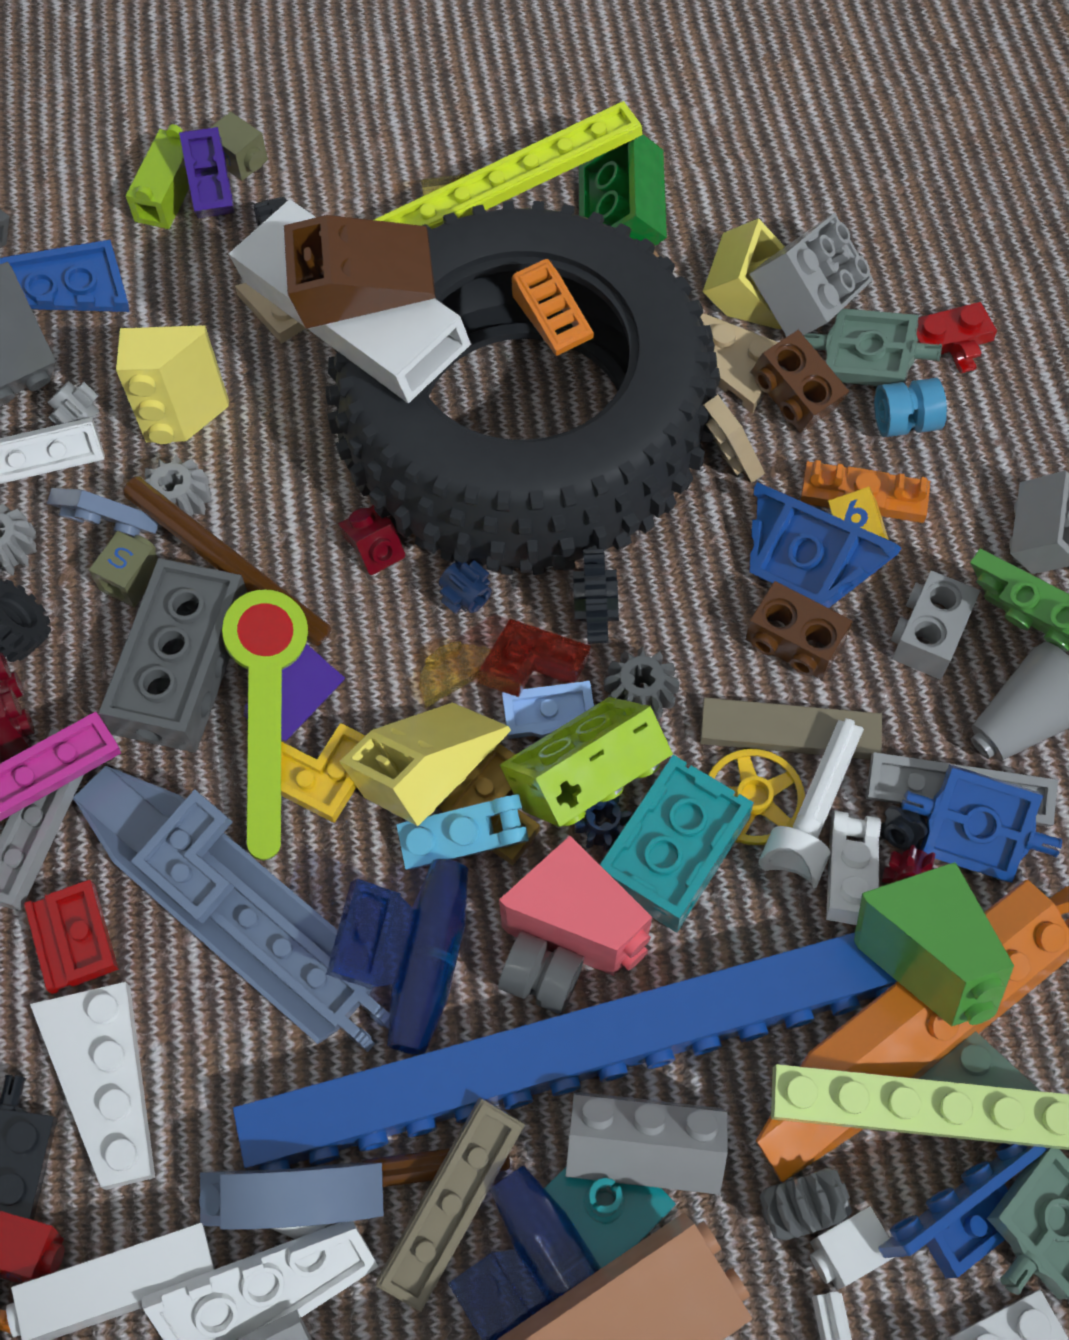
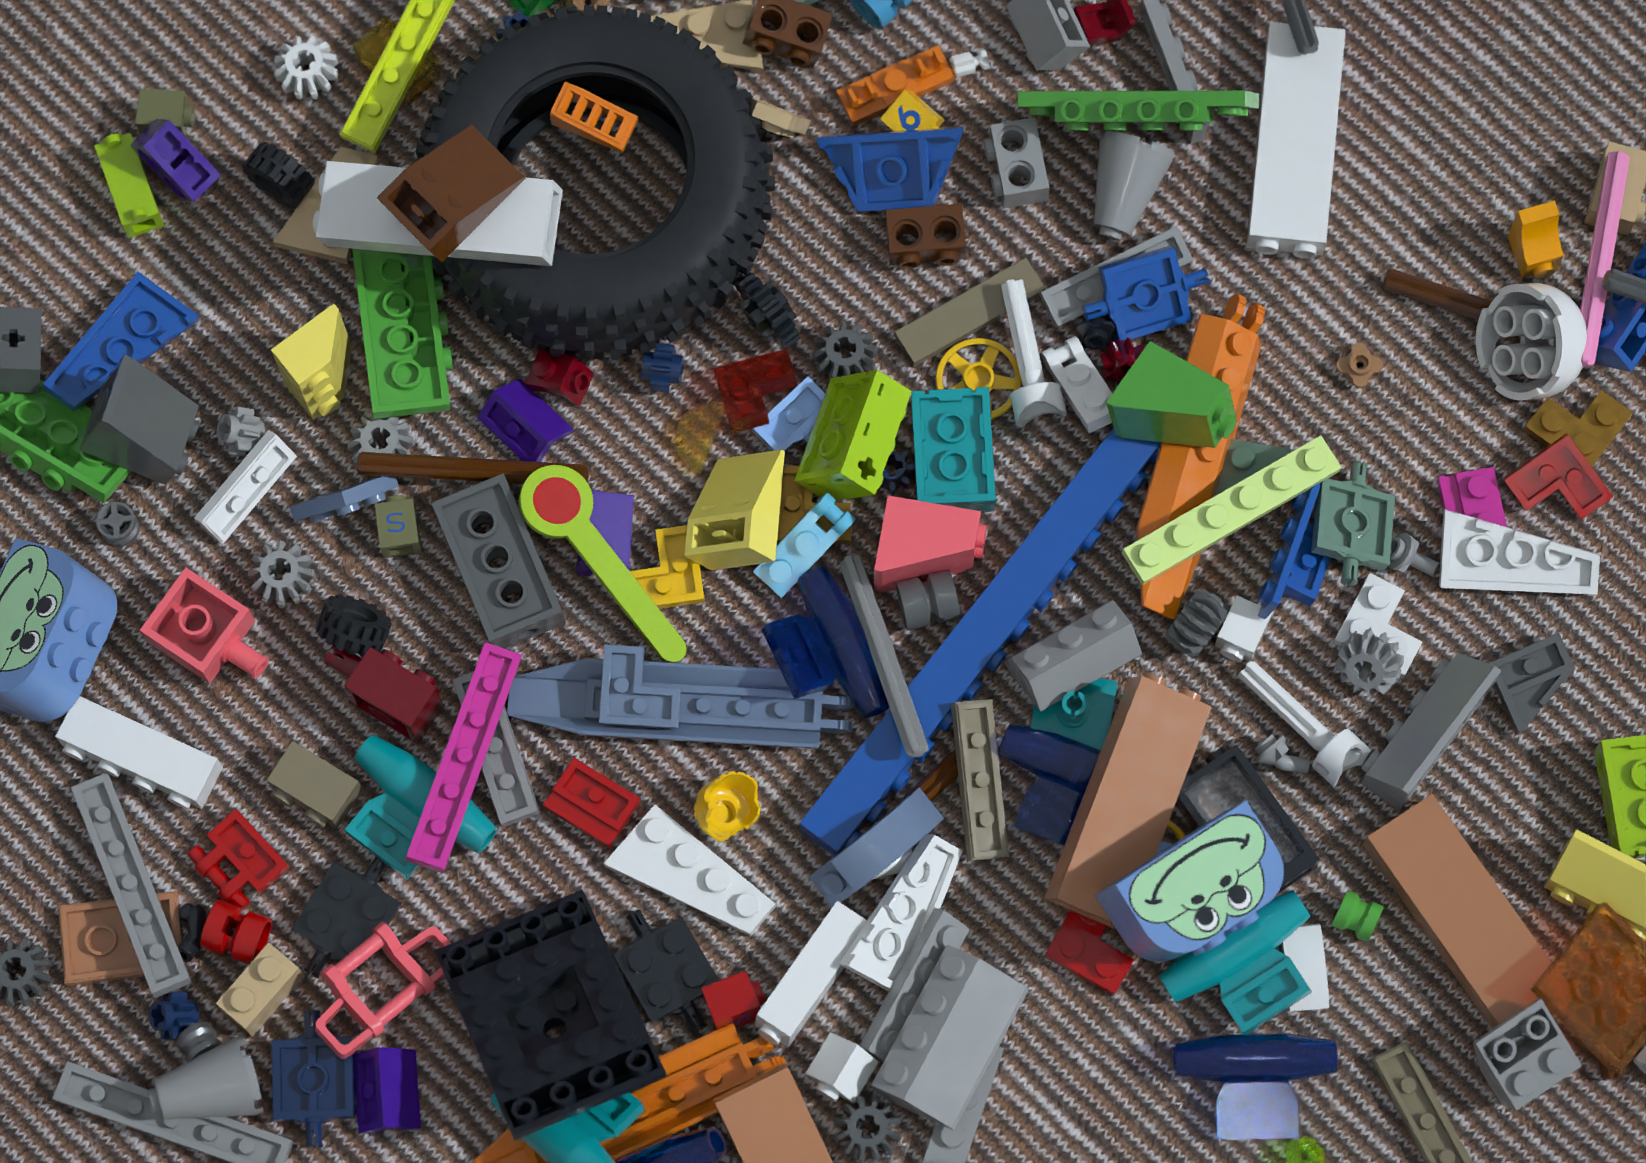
camera: 35 degrees left, 10 degrees up
none -> white gear [274,35,338,101]
none -> bright green plate [352,249,453,419]
none -> dark purple panel [477,378,573,462]
none -> yellow hair [694,771,761,842]
none -> light grey axle [840,555,929,758]
none -> white piece [950,48,990,78]

